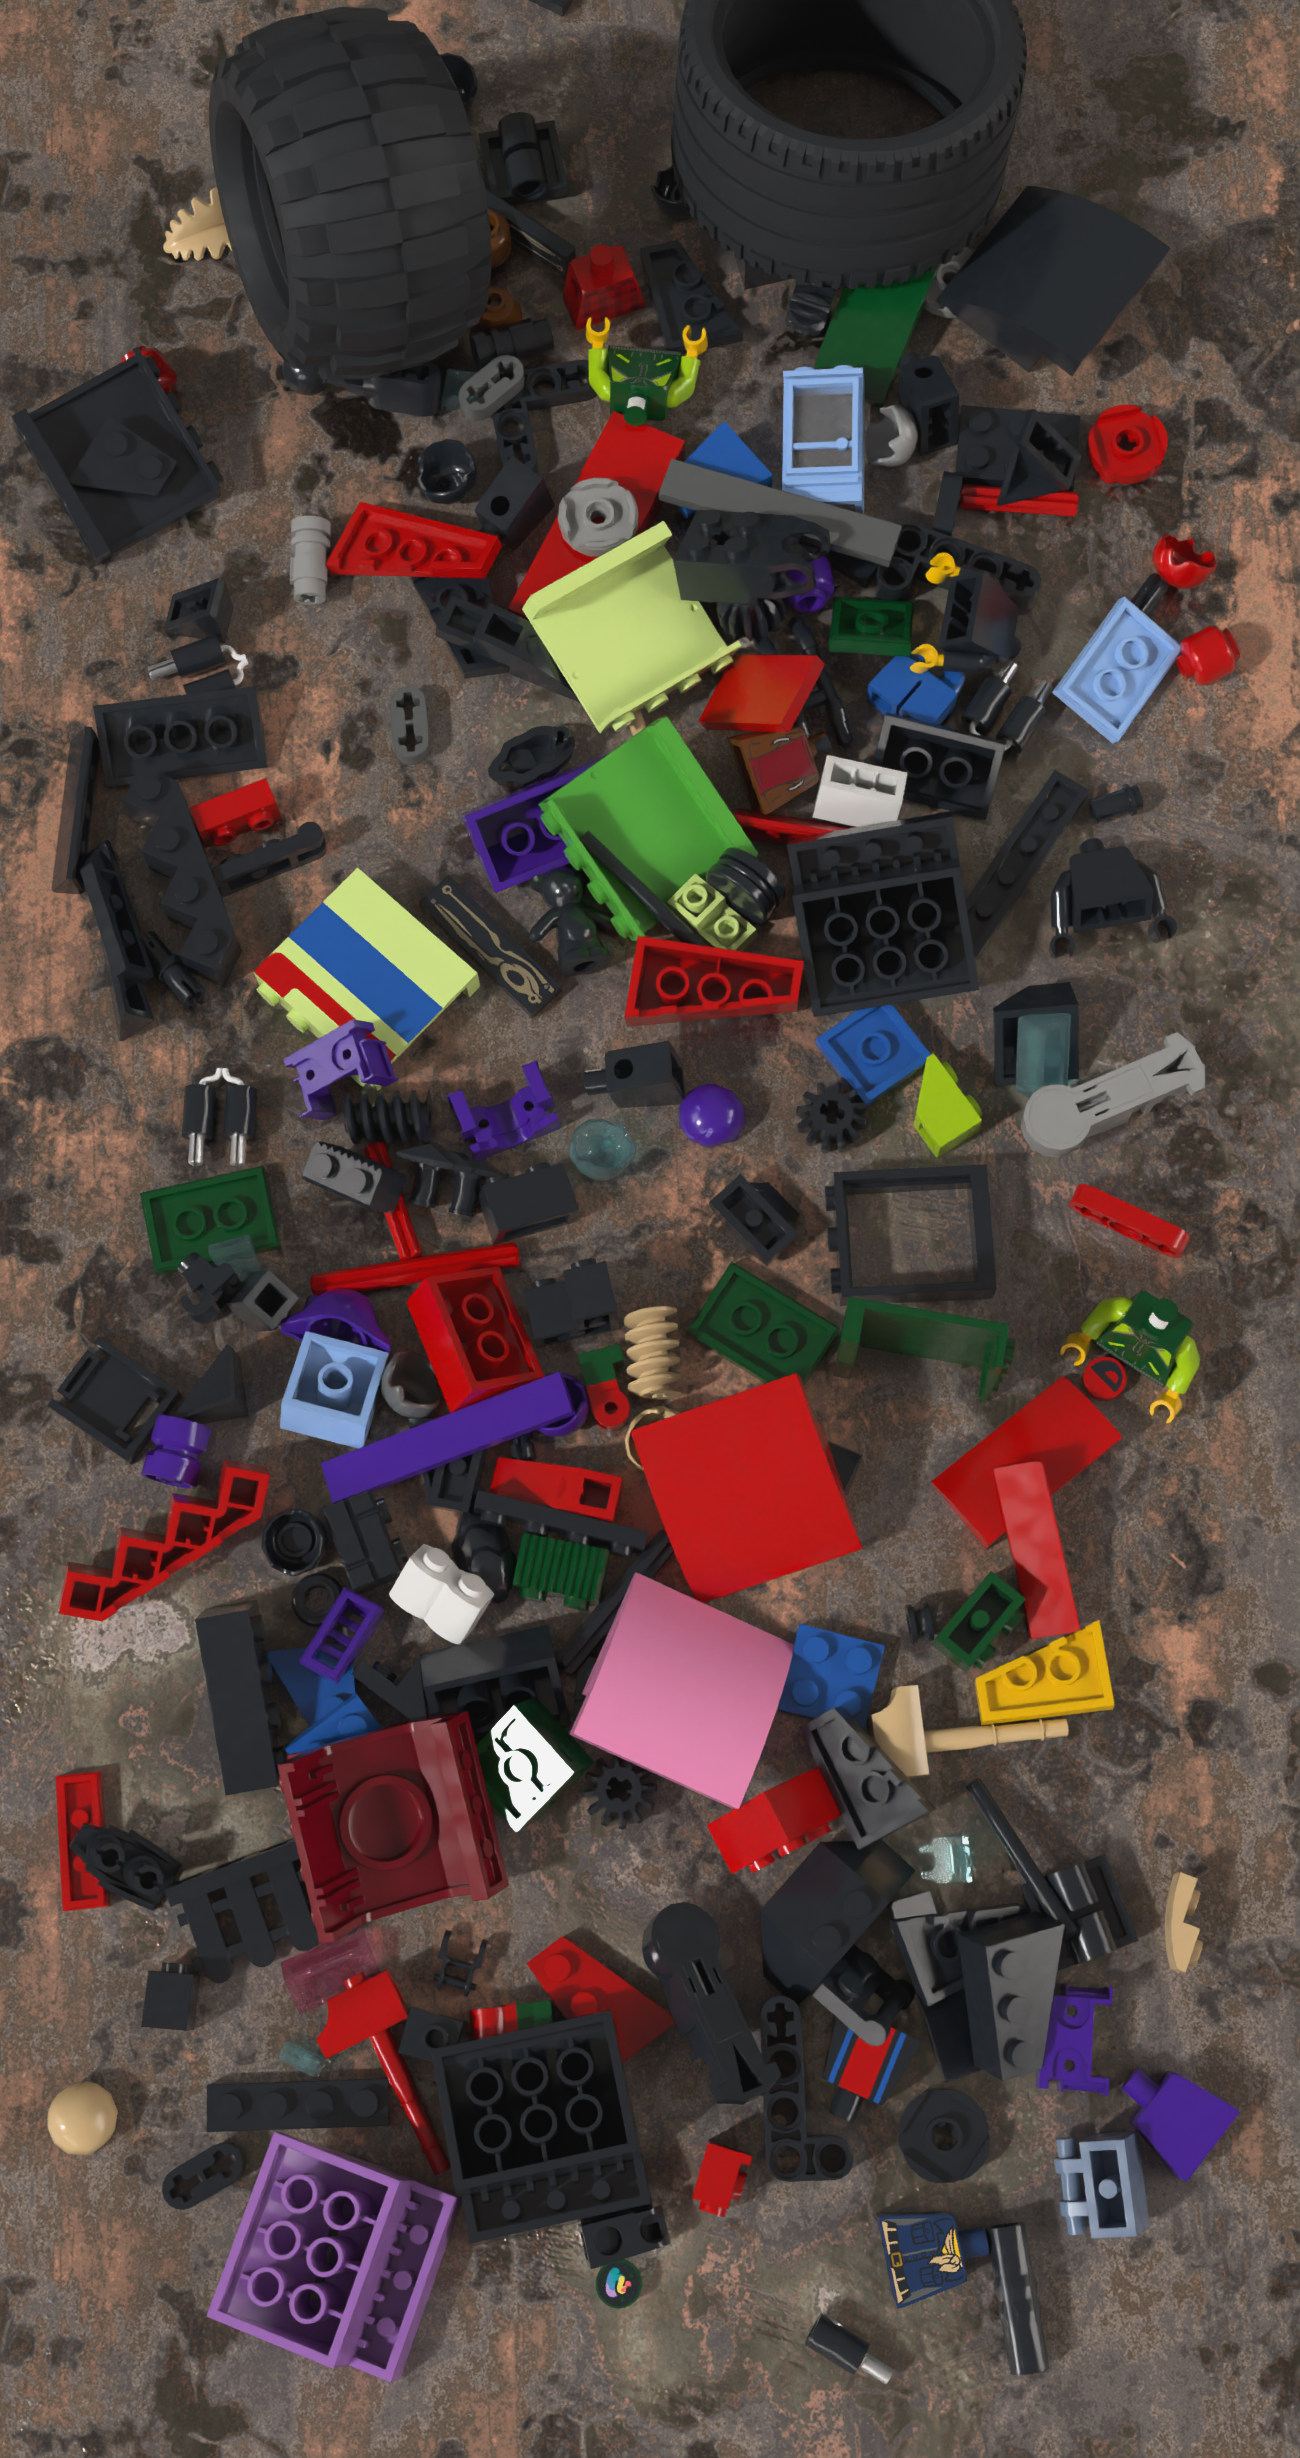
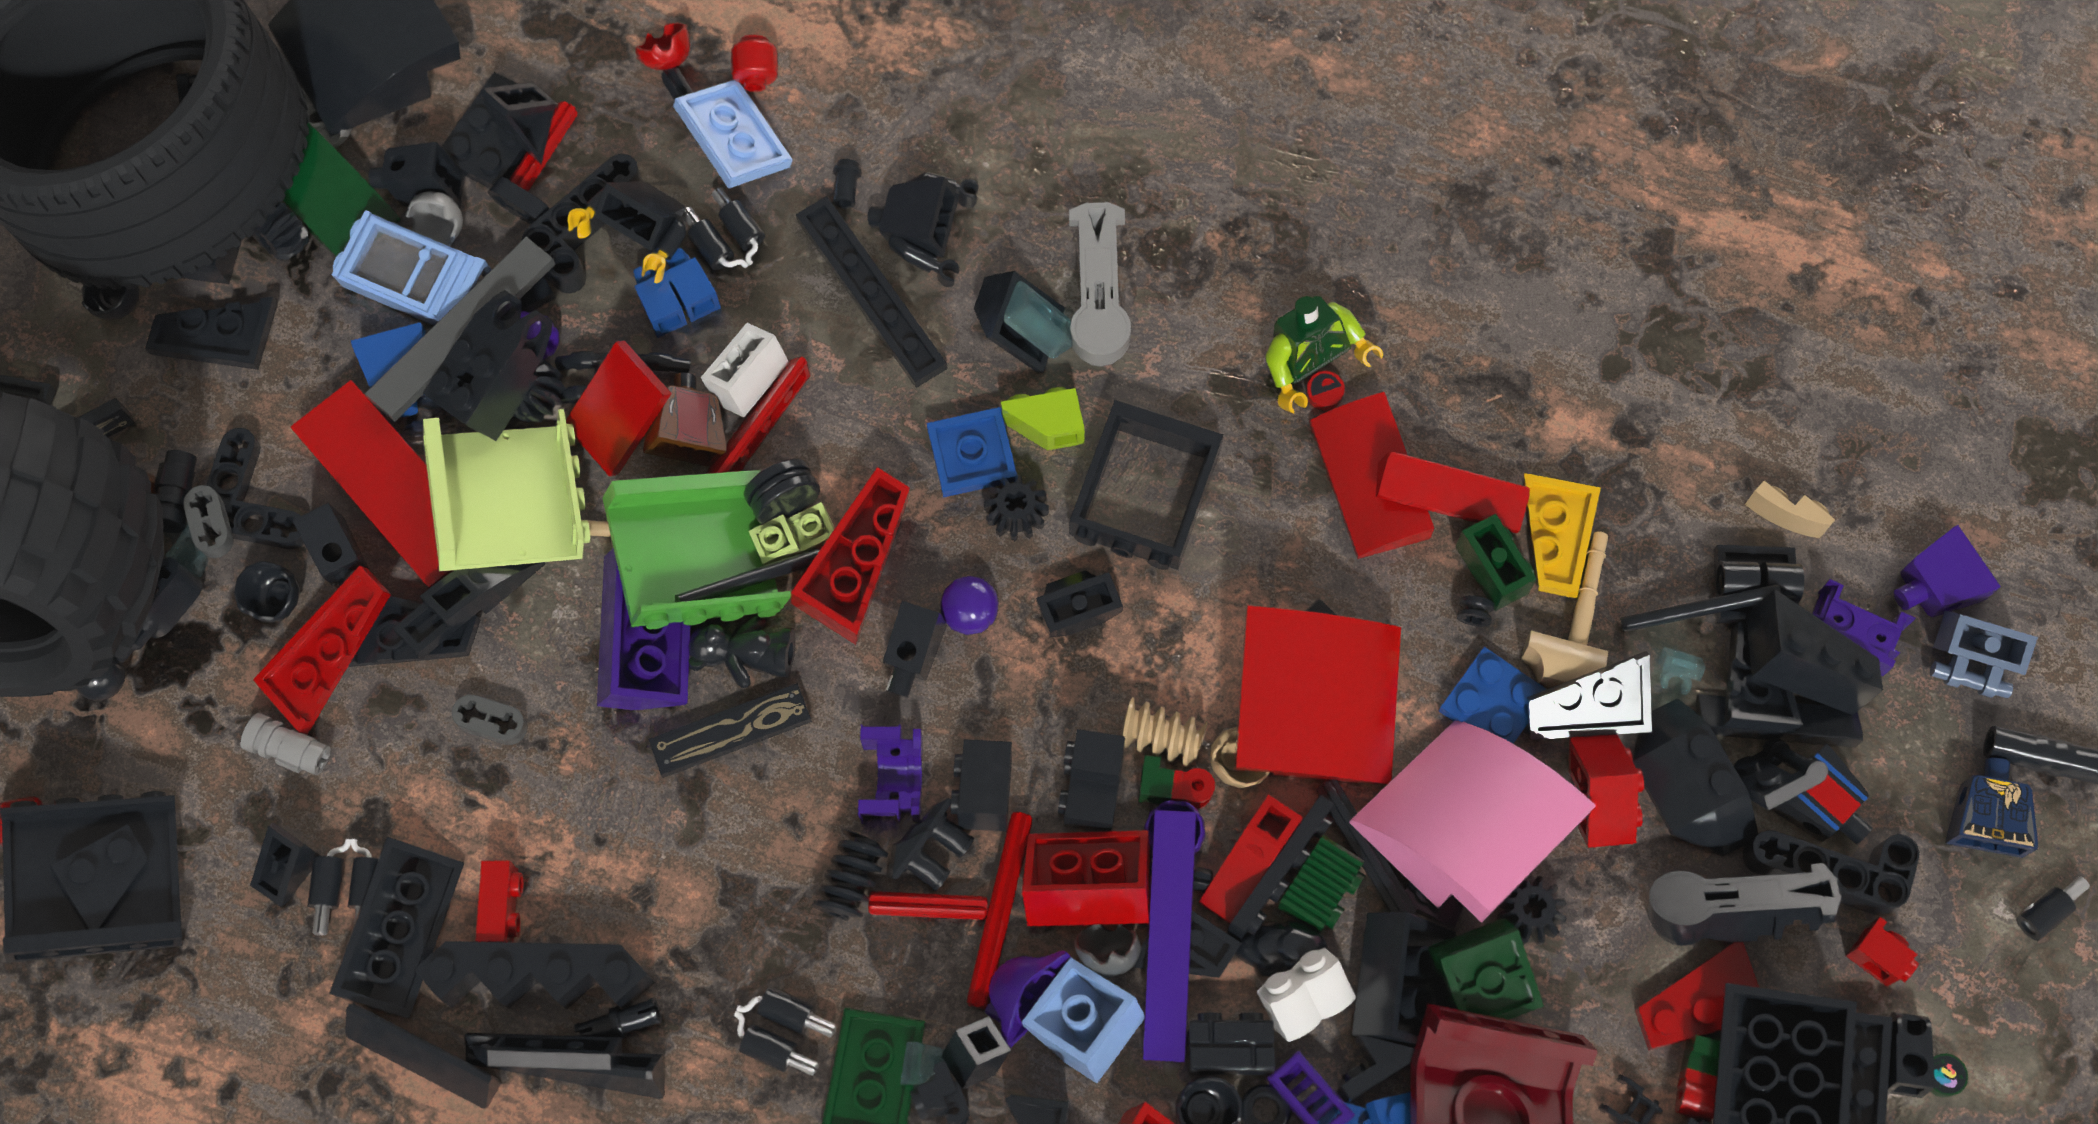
camera: 70 degrees left, 5 degrees down
black plate [213,822,327,897] -> none
panel [253,867,480,1091] -> none
dark purple piece [283,1019,399,1120] -> none
black brick [302,1141,407,1214] -> none
black arm [488,726,575,787] -> none
light grey plate [558,477,639,557] -> none
red torso [563,244,645,331] -> none
clear light blue hair [568,1119,636,1181] -> none
torso [586,317,708,426] -> none
dark green tile [686,1261,840,1386] -> none
black slope [787,811,980,1017] -> none
dark green tile [829,597,914,657] -> none
dark green panel [834,1297,1015,1403] -> none
black slope [873,712,1006,820] -> none
black plate [898,2088,990,2183] -> none
red beam [1069,1184,1190,1258] -> none
red plate [1086,405,1168,484] -> none

